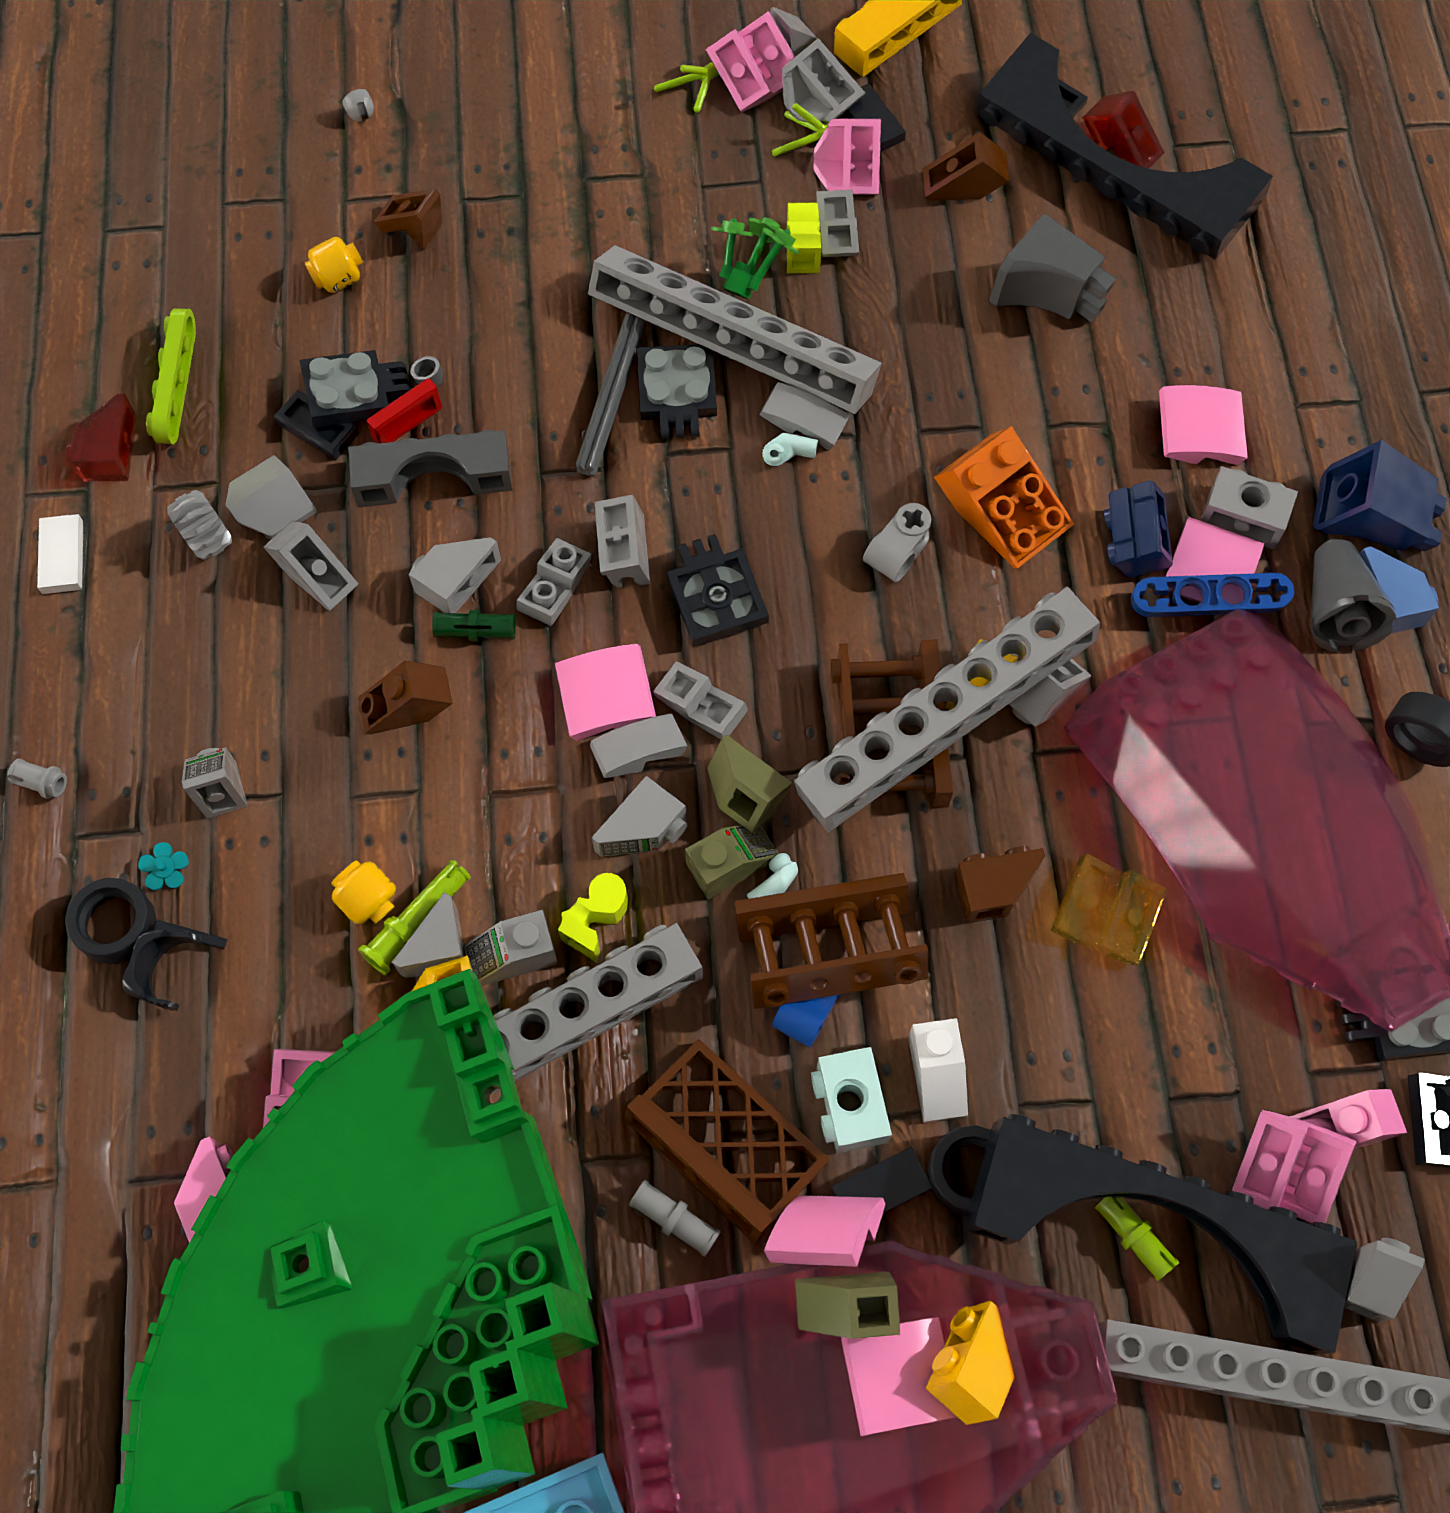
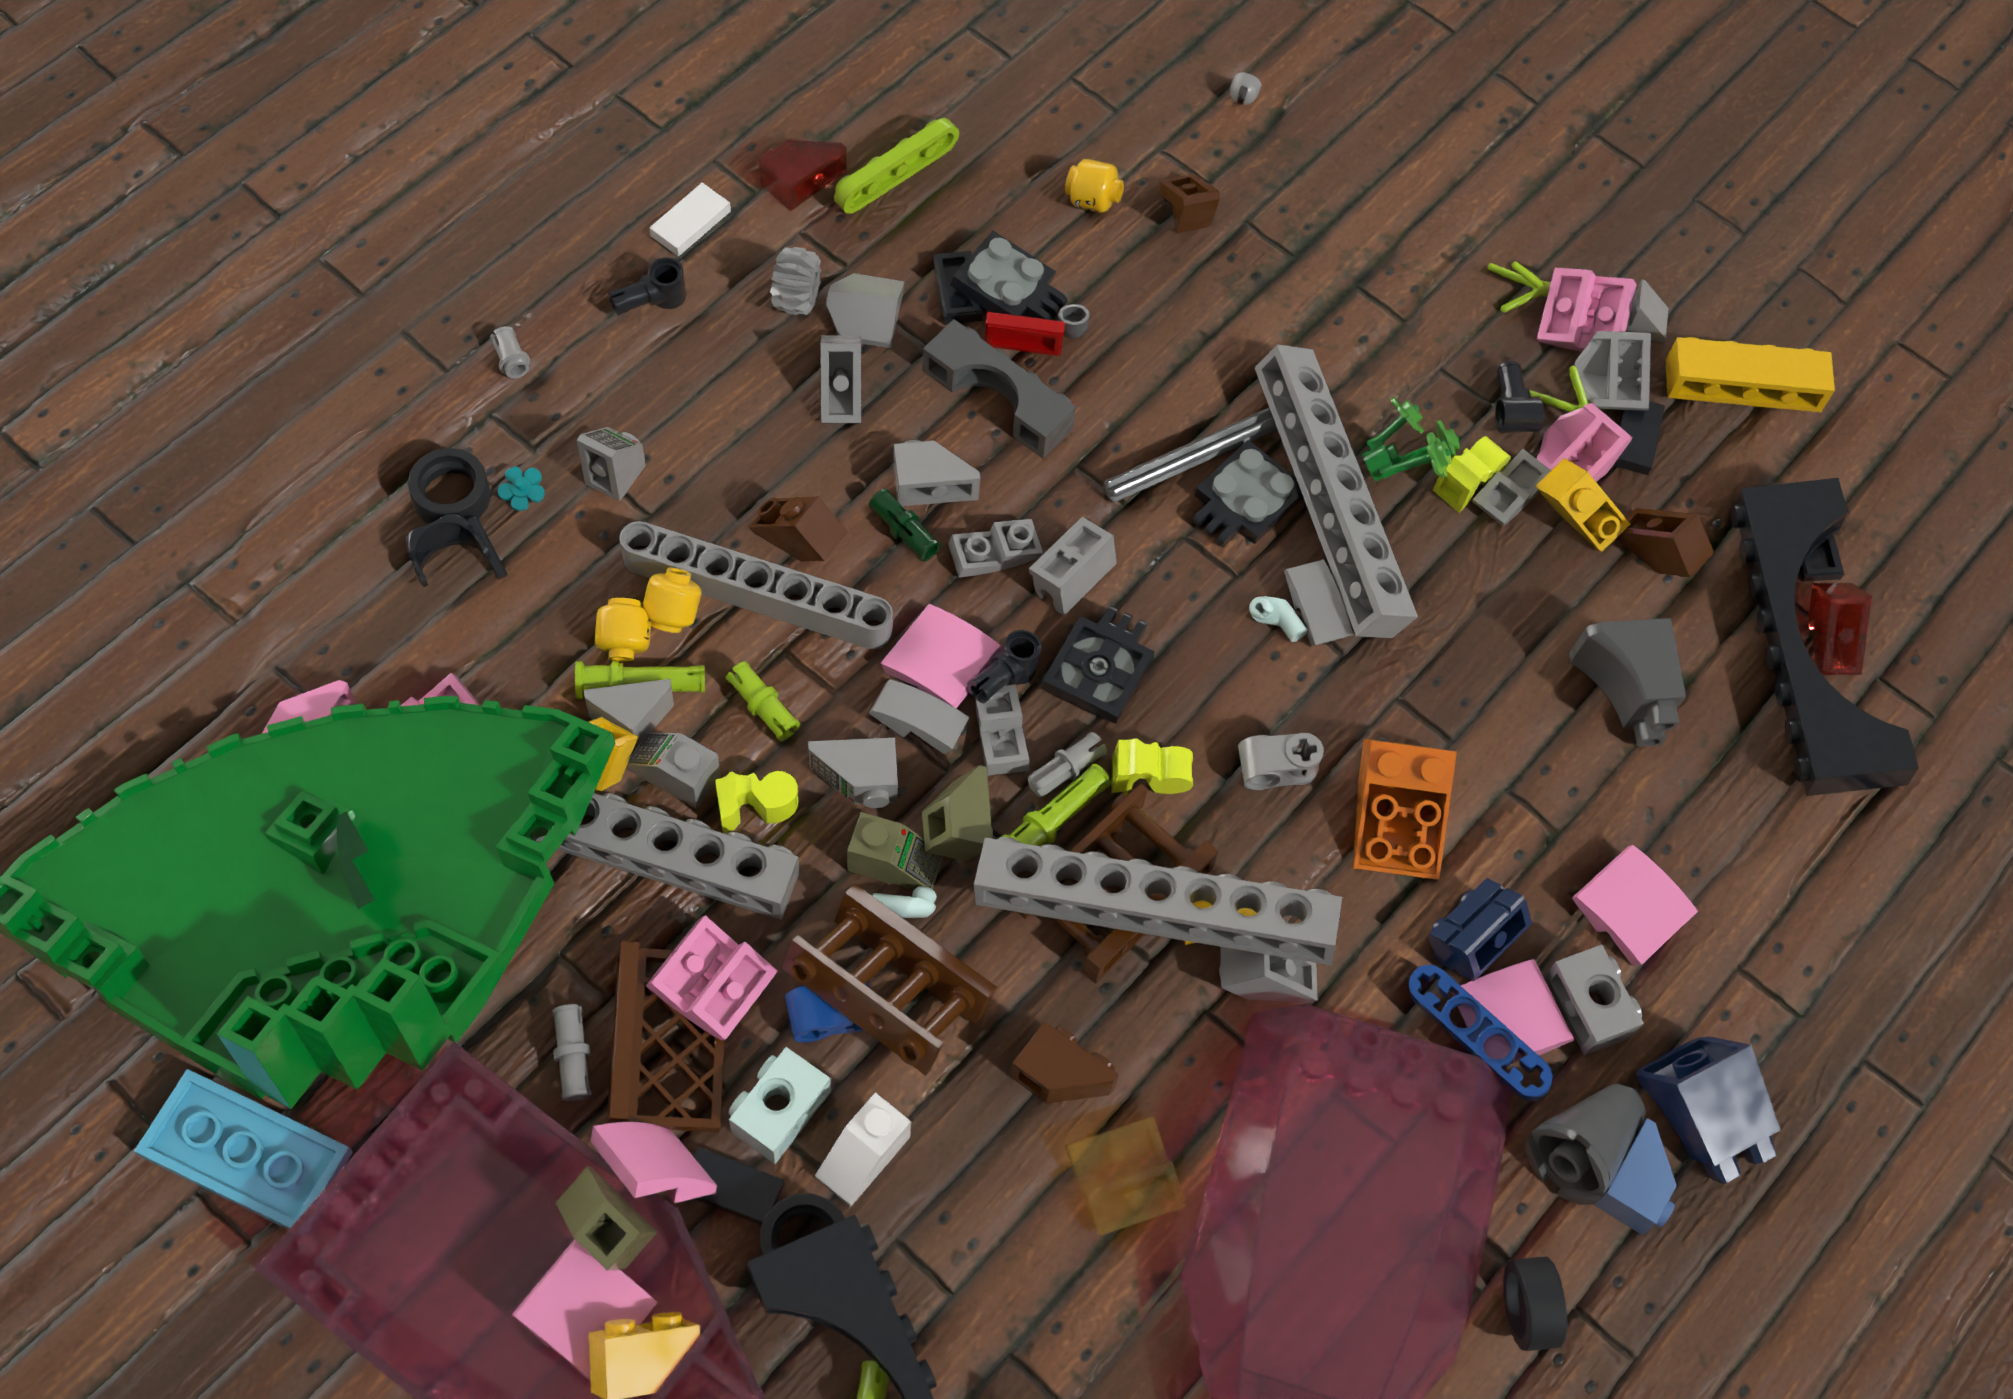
camera: 40 degrees right, 5 degrees down
none -> dark green slope [337,811,375,909]
none -> black pin [608,257,686,316]
none -> light grey beam [619,521,893,649]
none -> yellow head [642,567,702,633]
none -> bright pink slope [646,915,778,1041]
none -> lime pin [726,661,800,741]
none -> black pin [967,630,1042,704]
none -> lime pin [999,764,1111,847]
none -> light grey axle [1028,732,1107,797]
none -> neon yellow leg [1111,738,1193,794]
none -> black pin [1495,361,1544,433]
none -> yellow slope [1535,458,1630,552]

